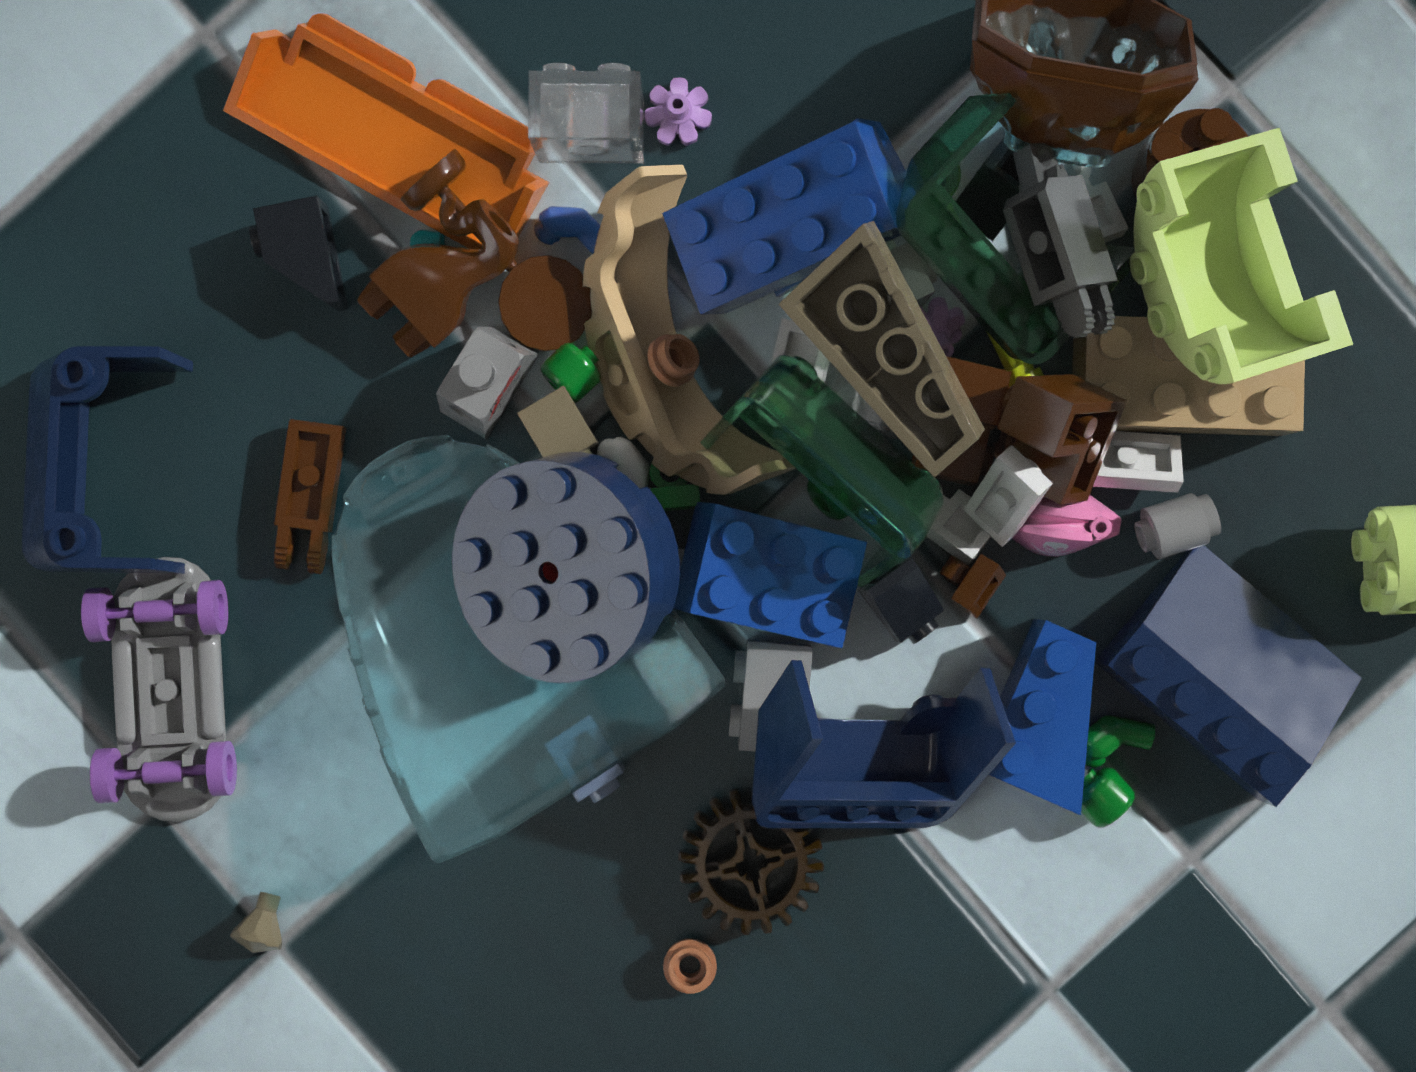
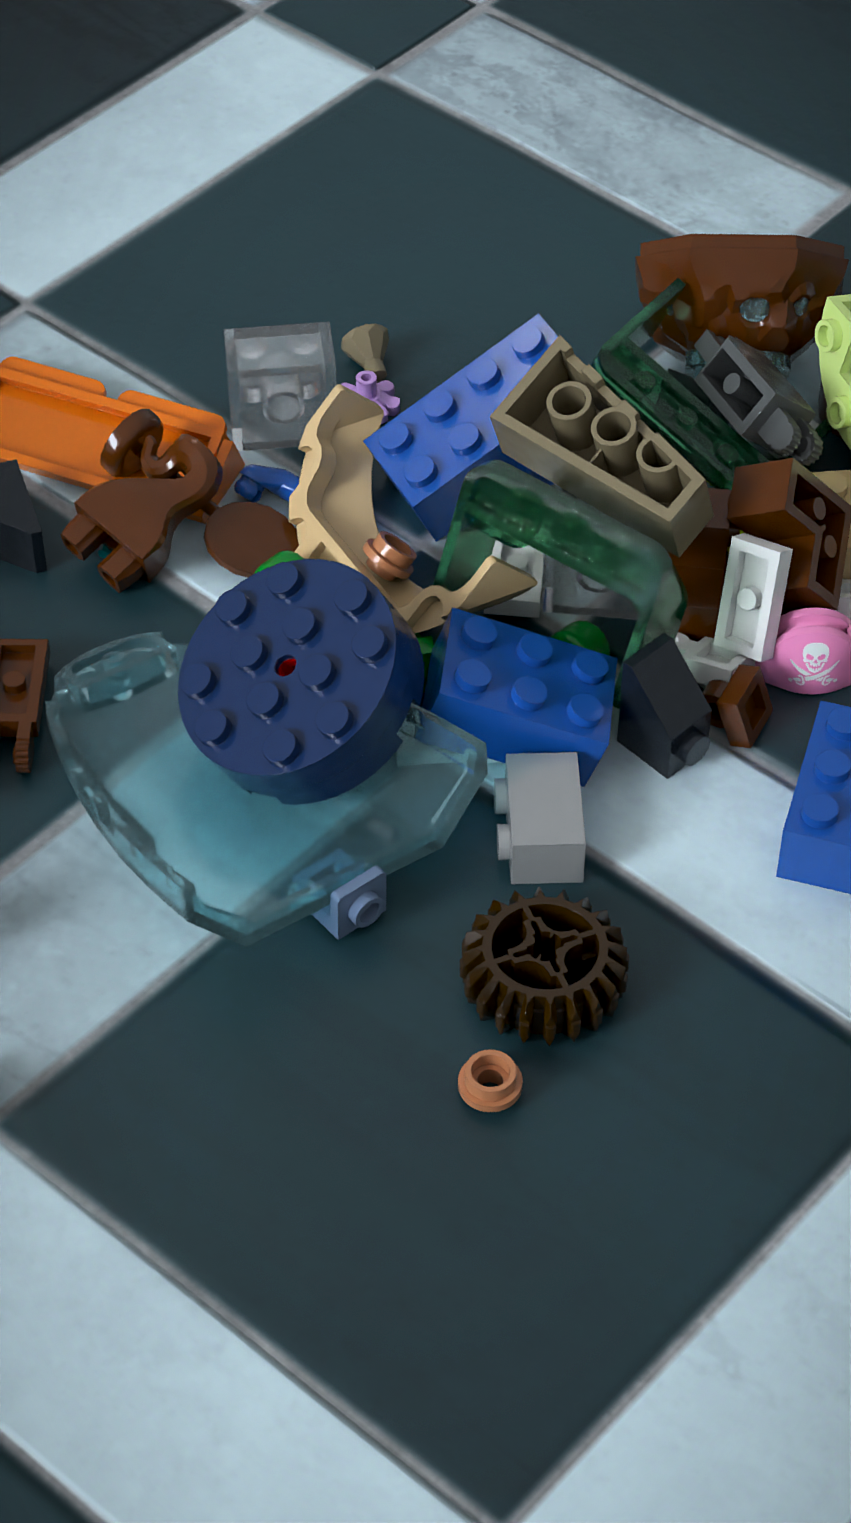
camera: 10 degrees left, 40 degrees down
light grey torso [436,326,539,440] -> none
dark blue windscreen [752,660,1016,828] -> none
none -> dark tan rock [341,323,389,382]

